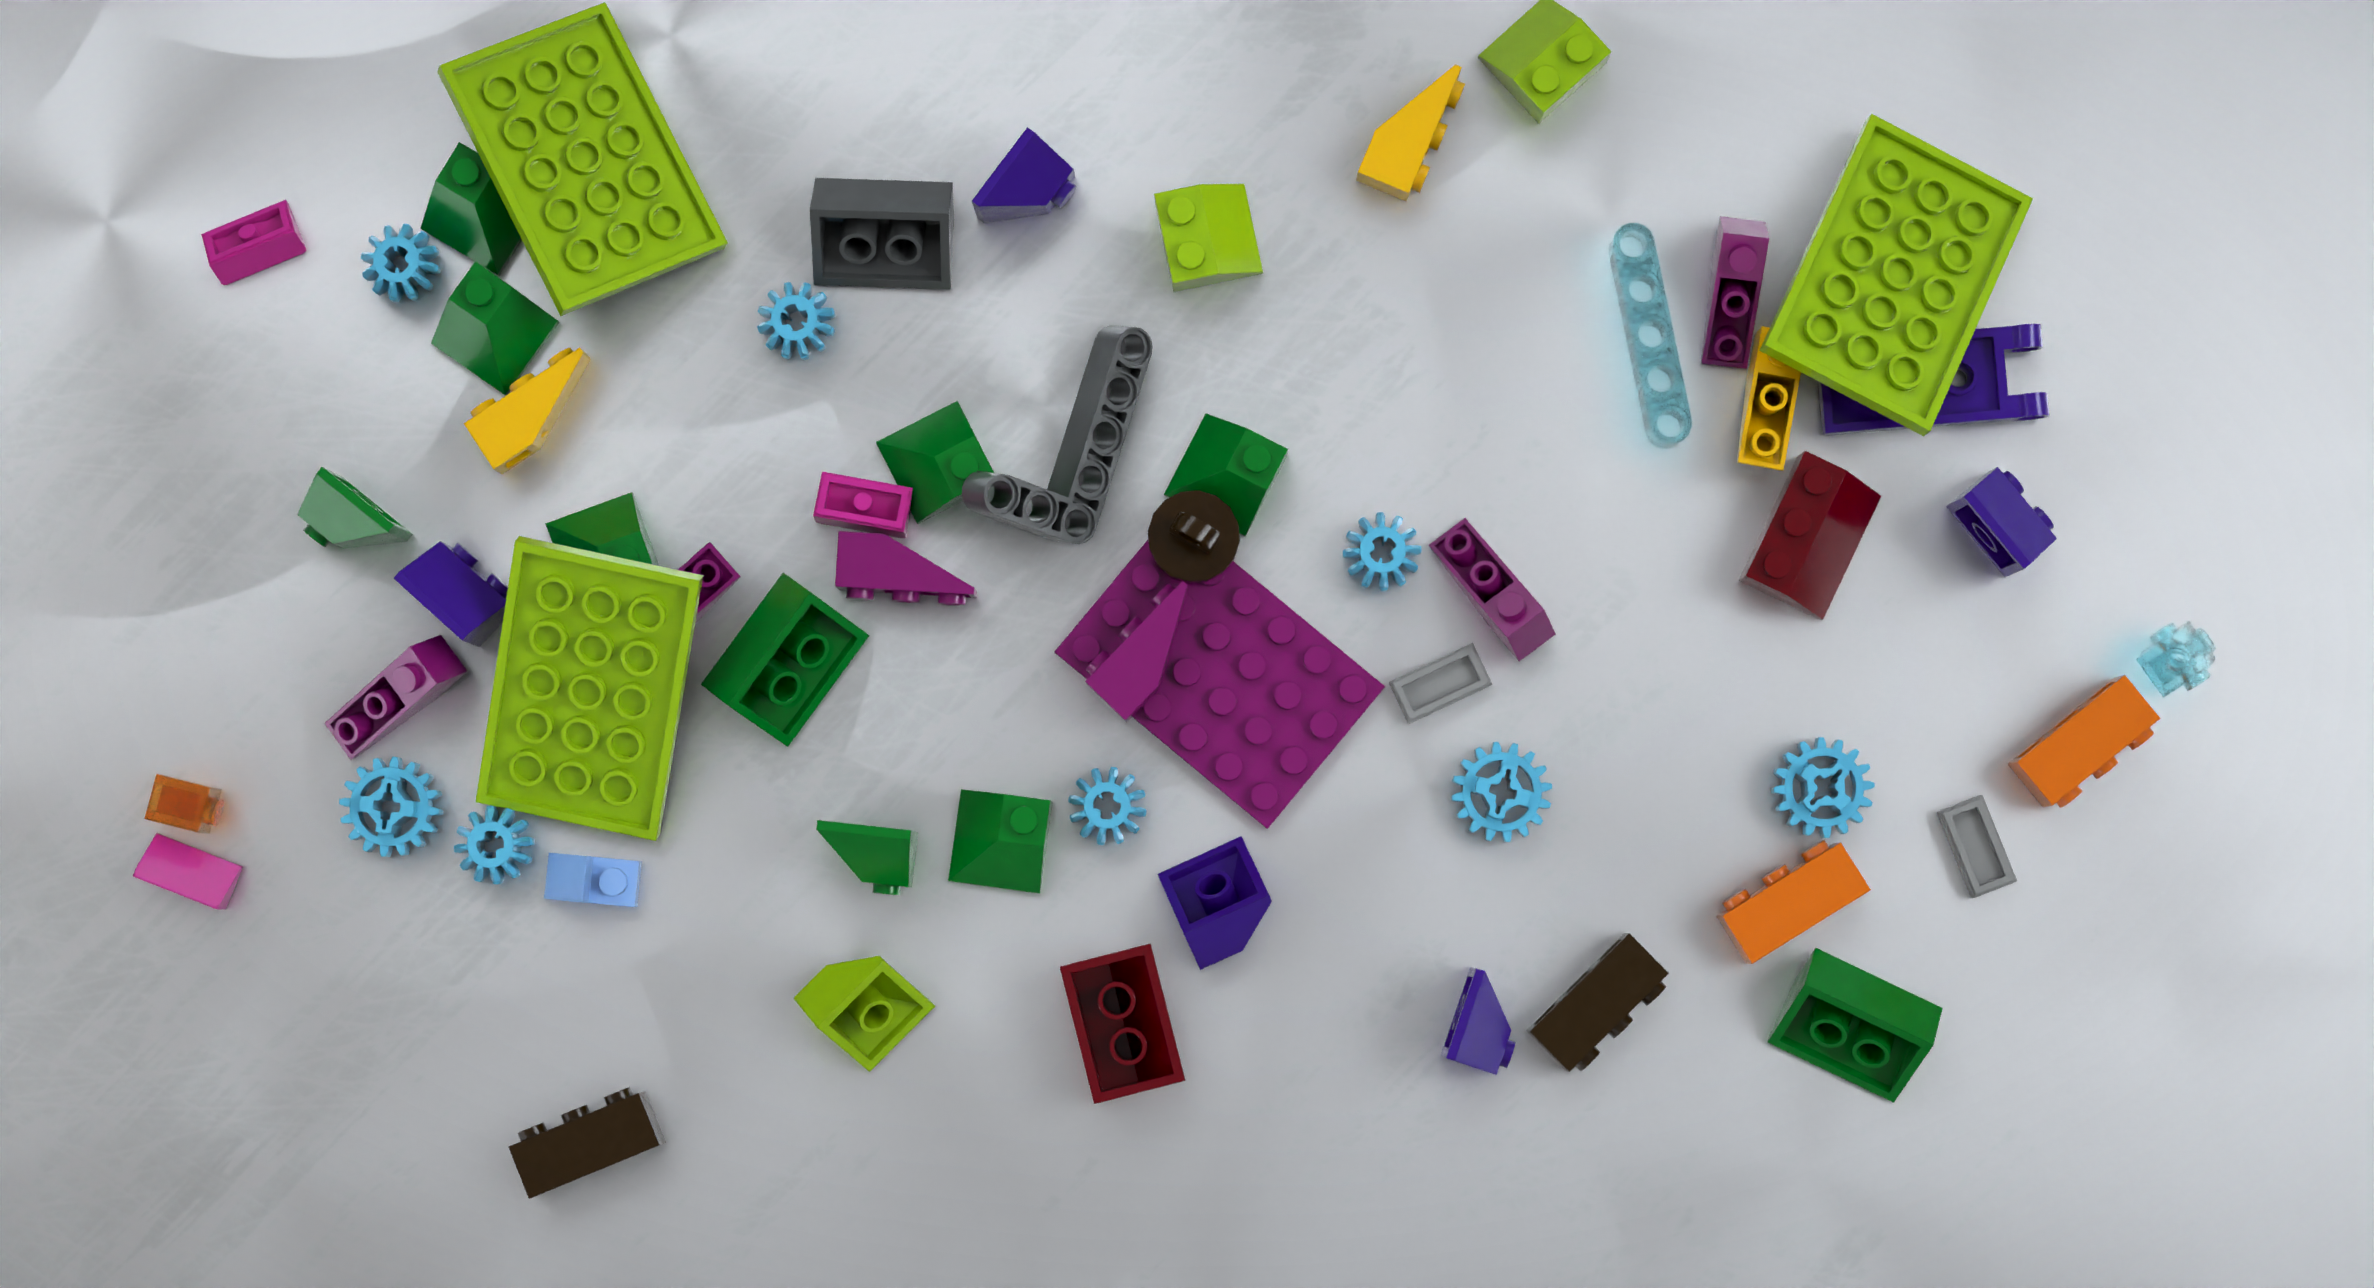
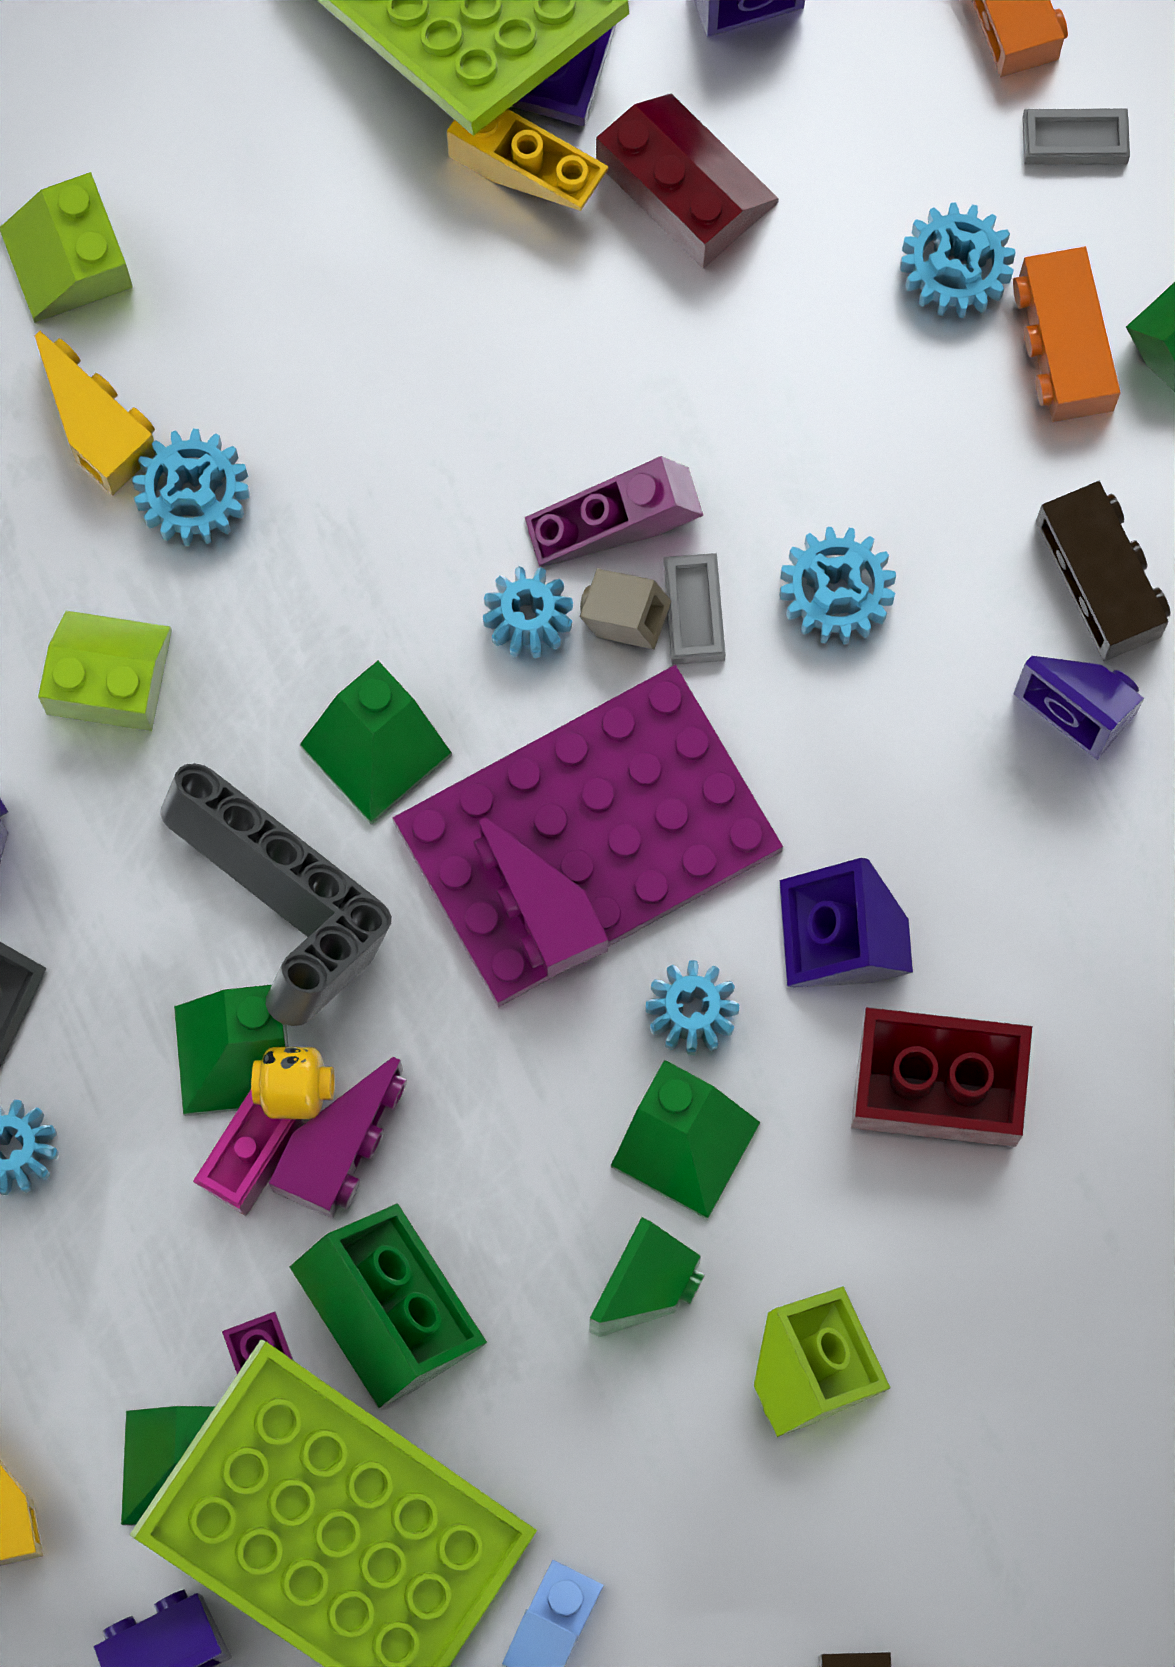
camera: 75 degrees left, 10 degrees down
dark brown tile [1148,490,1240,584] -> none
clear light blue beam [1609,223,1692,449] -> none
magenta slope [1701,216,1769,369] -> none
none -> medium azure gear [132,429,250,546]
none -> yellow head [251,1047,335,1119]
none -> dark tan brick [580,568,671,650]

